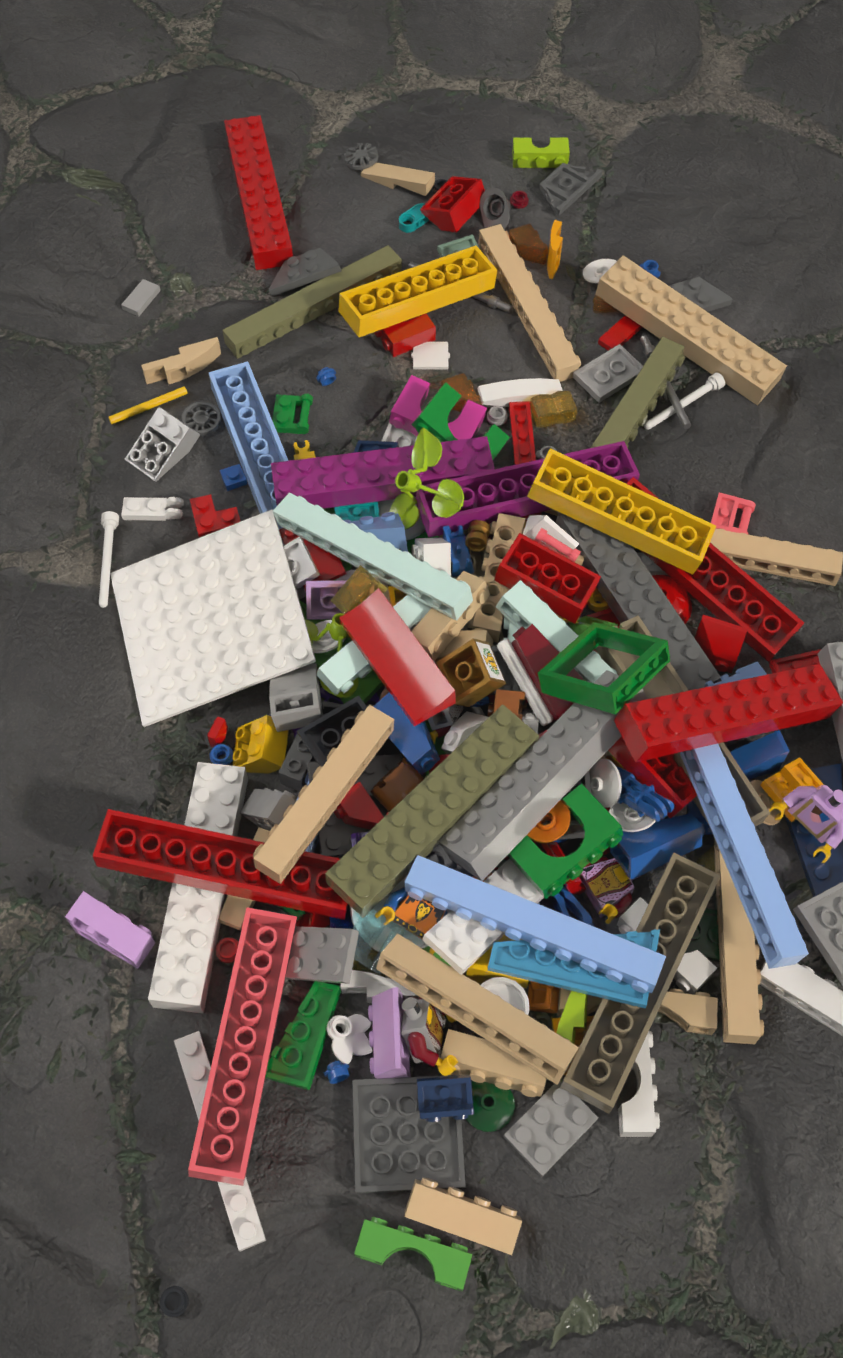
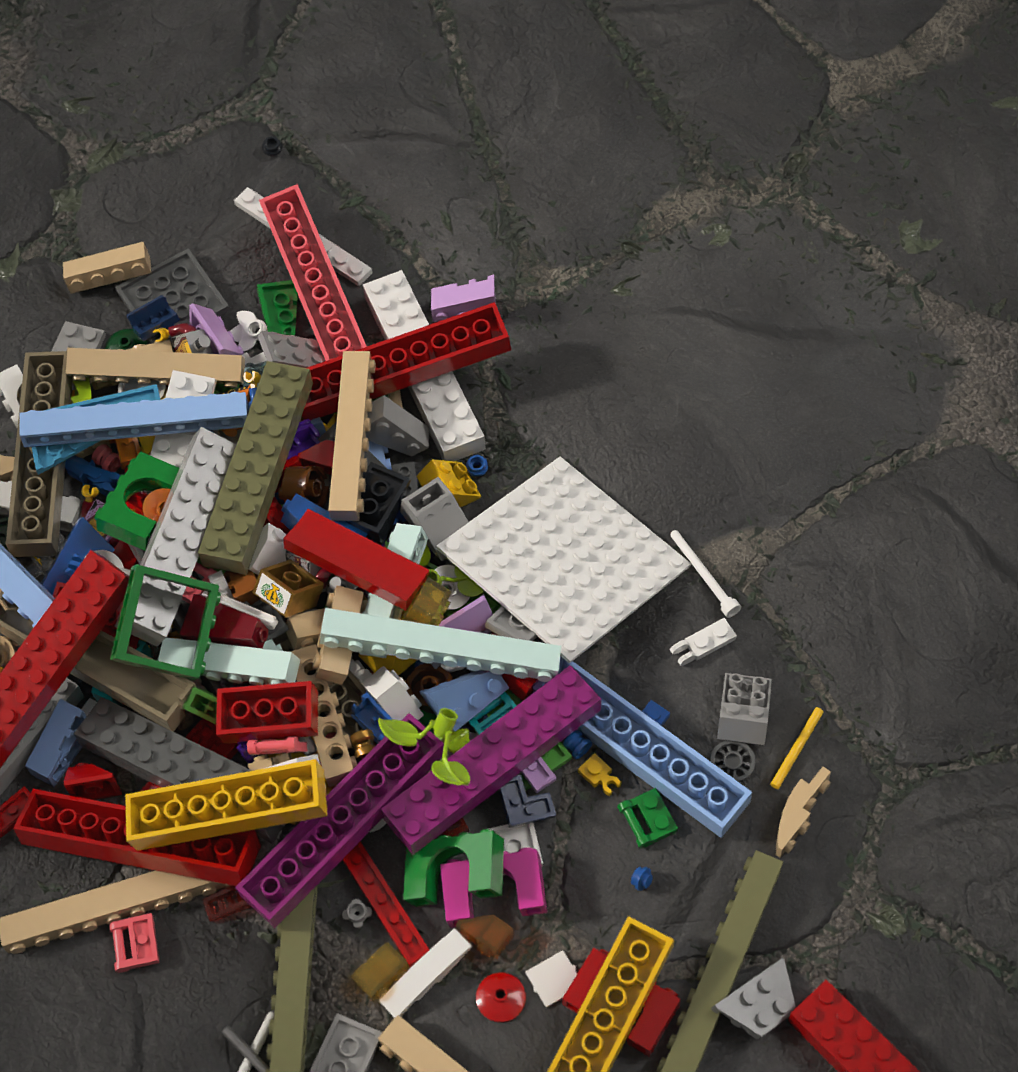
camera: 155 degrees right, 0 degrees up
light grey tile [121,279,160,317] -> none
red brick [190,494,241,538] -> none
red tile [207,717,228,747] -> none
red plate [216,938,239,963] -> none
blue plate [324,1060,350,1084] -> none
bright green arch [354,1217,472,1292] -> none
light grey plate [487,406,507,426] -> none
none -> red dish [476,972,526,1023]

